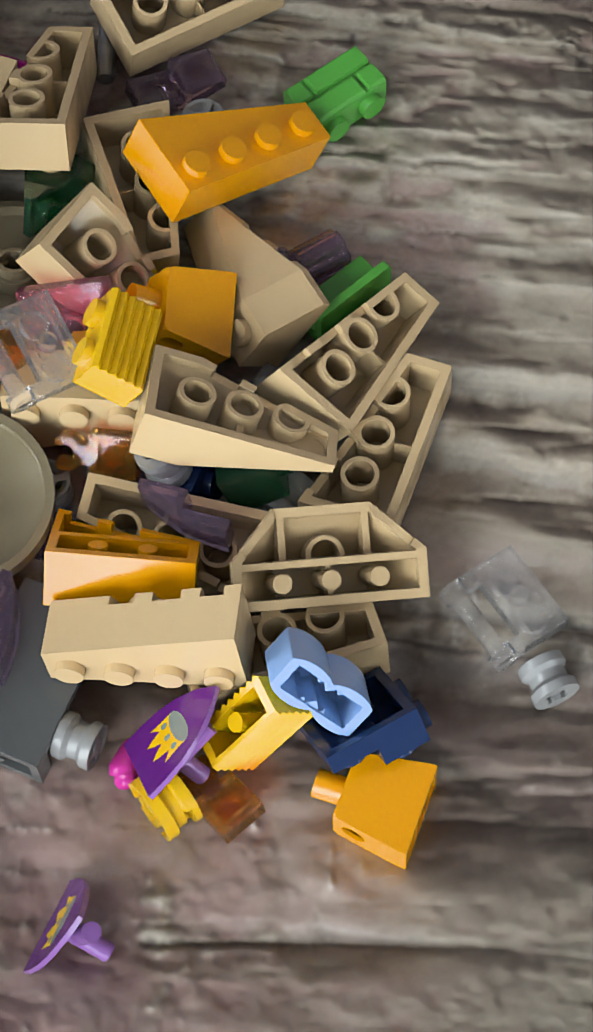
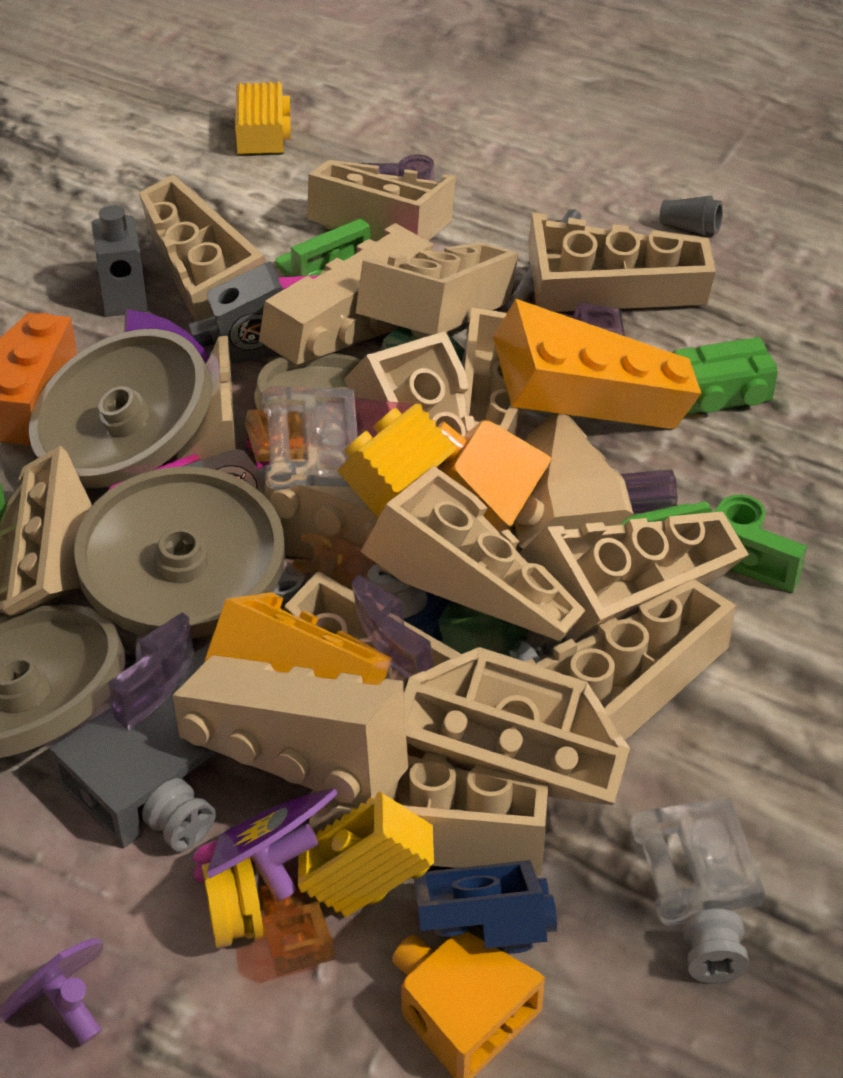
camera: 20 degrees right, 20 degrees down
light blue brick [264,627,372,736] -> none
none -> bright green plate [713,494,807,594]

